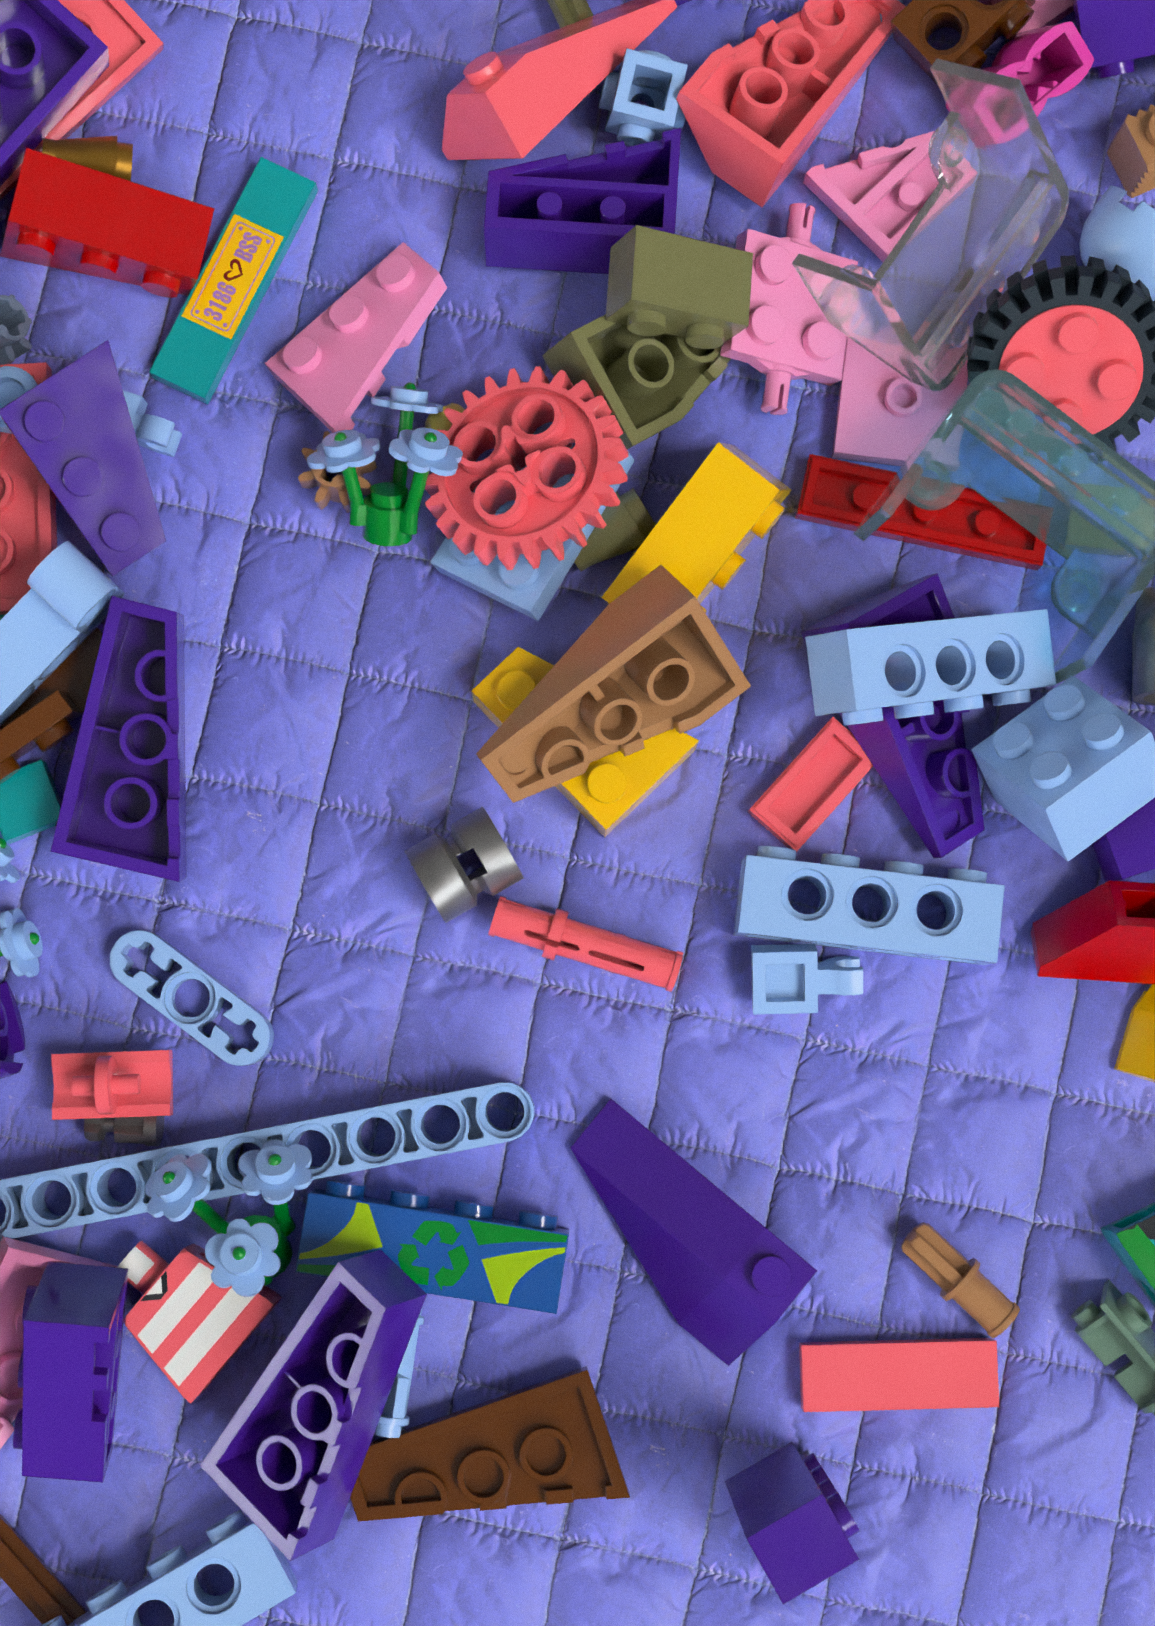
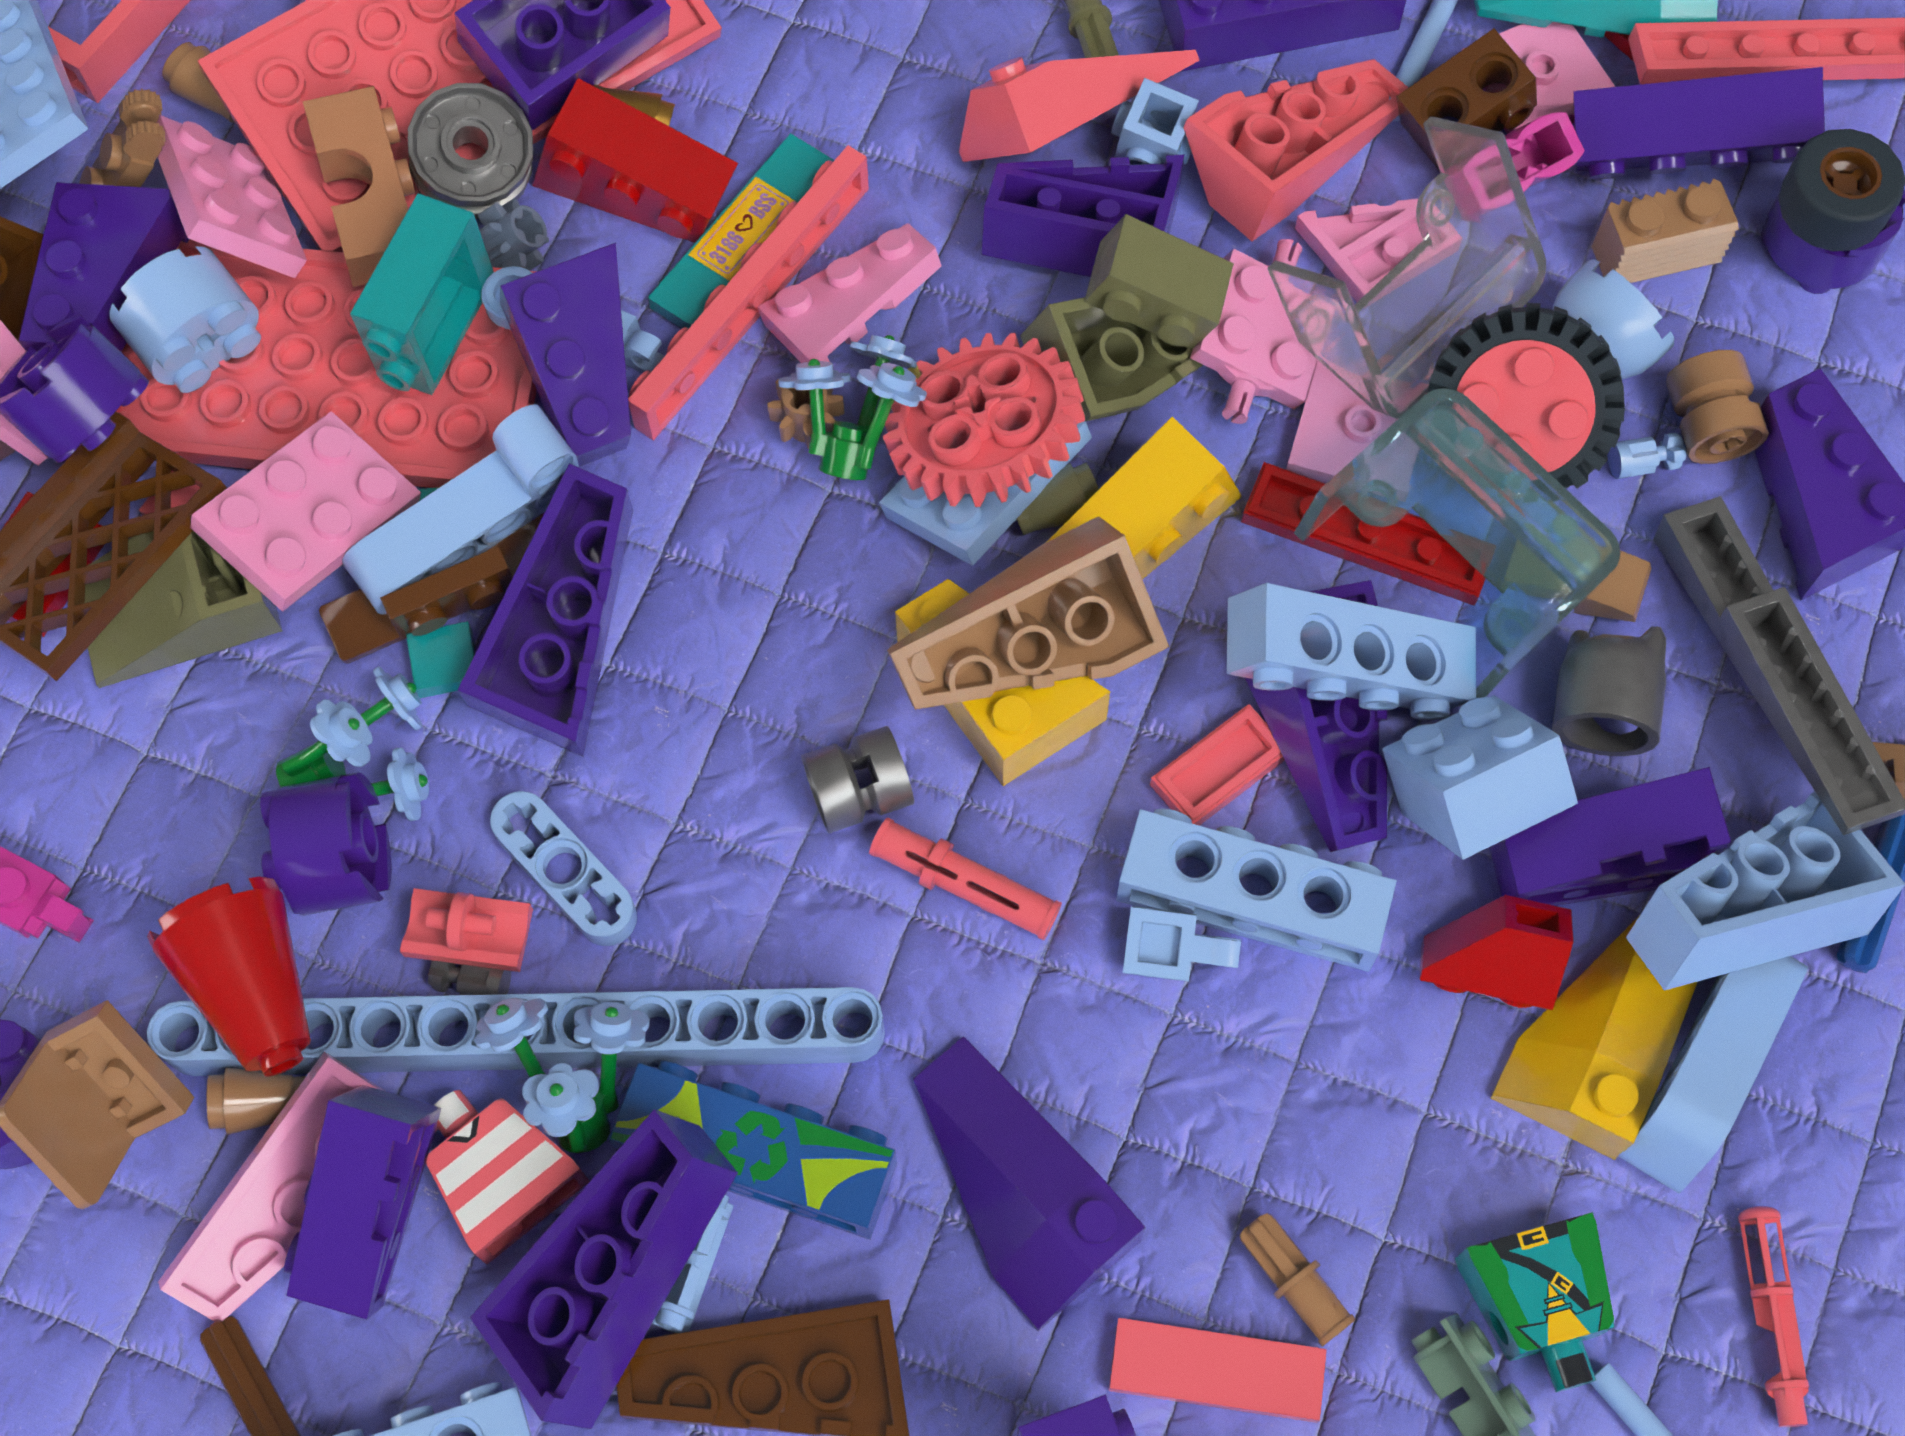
camera: 15 degrees right, 15 degrees down
none -> coral plate [628,145,869,441]

